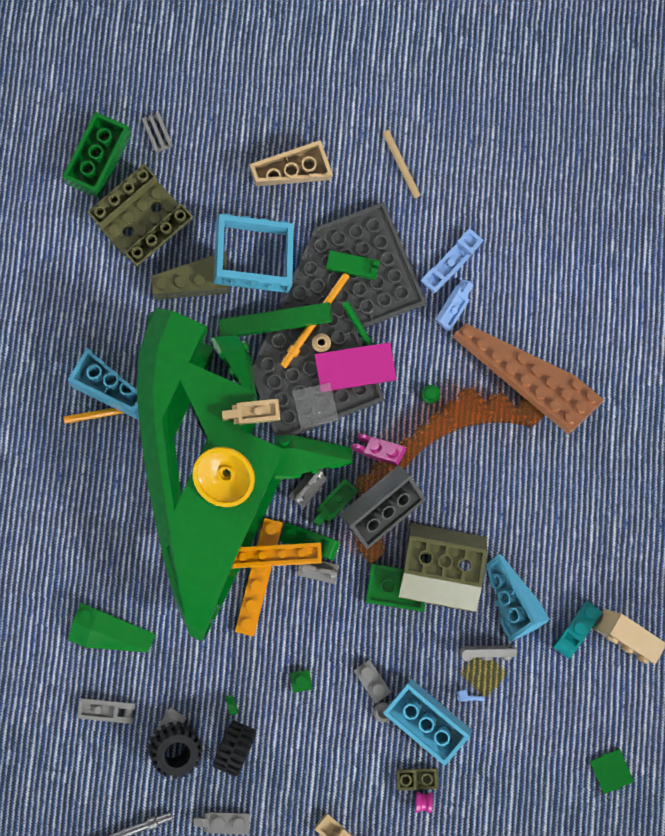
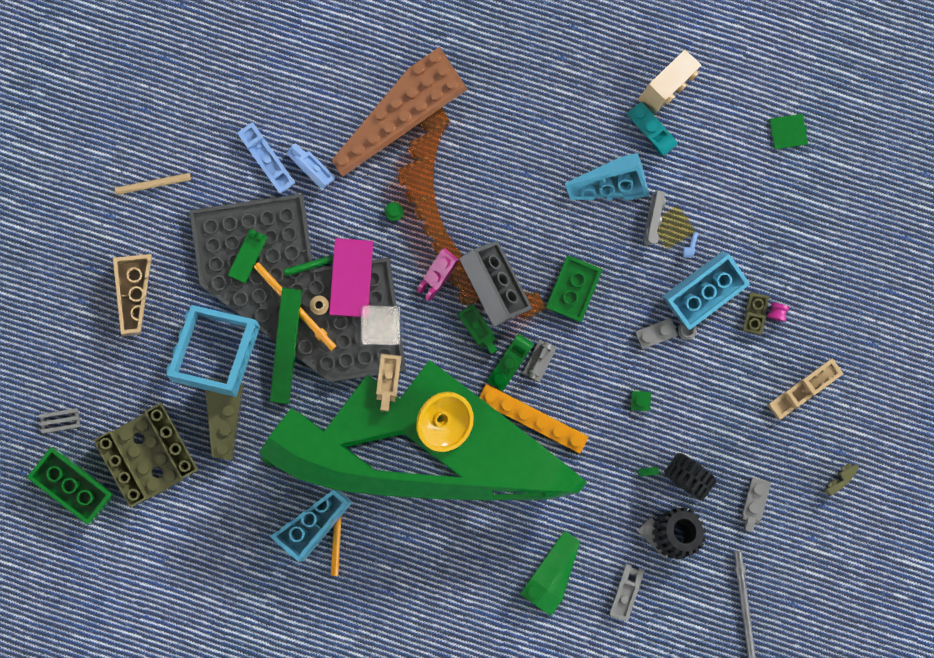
camera: 75 degrees left, 5 degrees up
green wedge [211,335,257,401] -> none
light orange plate [231,543,322,569] -> none
green wedge [274,435,352,479] -> none
light grey hinge [289,470,328,508] -> none
olive slope [398,523,487,612] -> none

